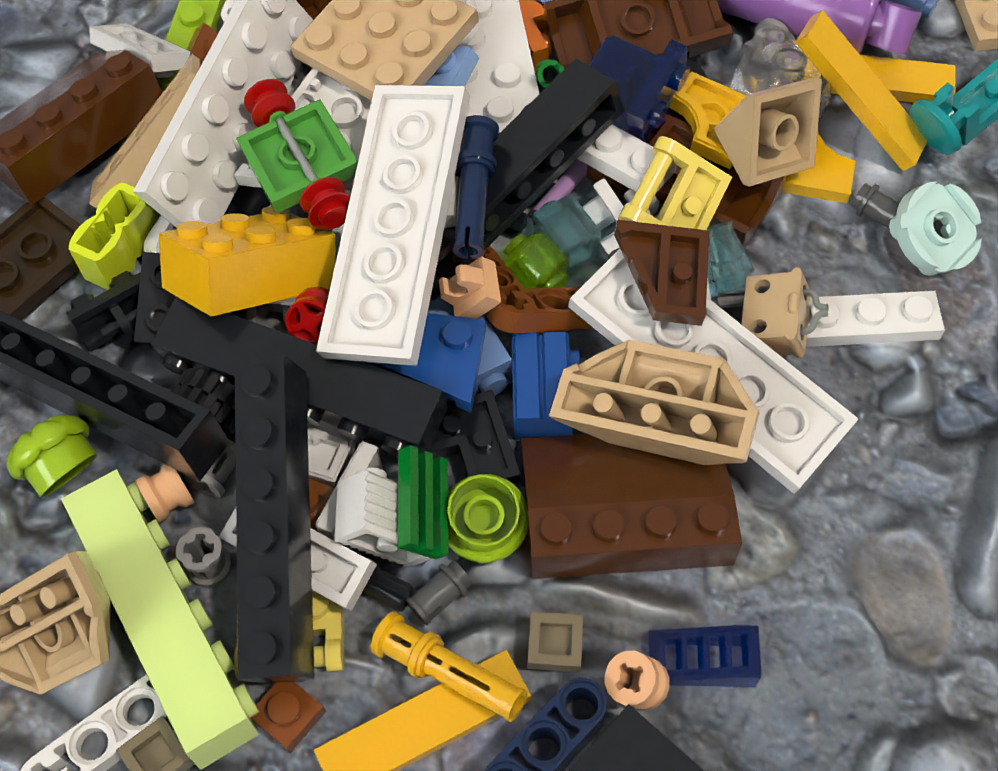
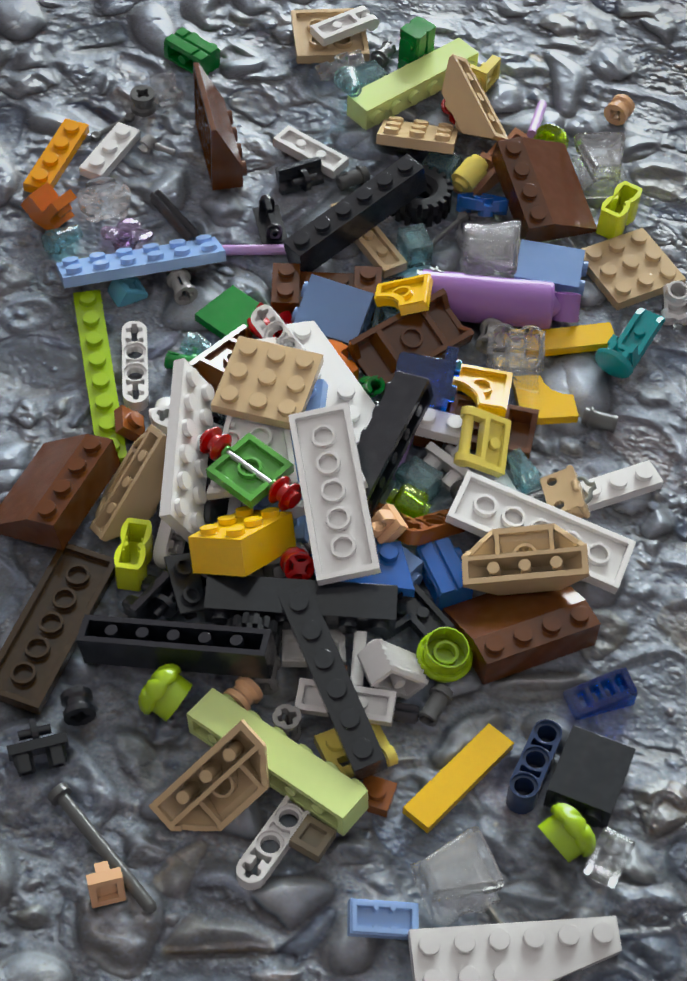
camera: 25 degrees left, 10 degrees down
white plate [89,24,190,77] -> none
yellow pin [371,611,527,722] -> none
green tile [398,445,449,560] -> none
dark blue pin [452,115,499,259] -> none
dark tan plate [528,612,583,672] -> none
light nougat wheel [605,651,669,710] -> none
reddish brown wing [614,220,710,326] -> none
tan slope [714,77,822,186] -> none
yellow tile [795,10,927,171] -> none
light aqua plate [889,182,982,276] -> none

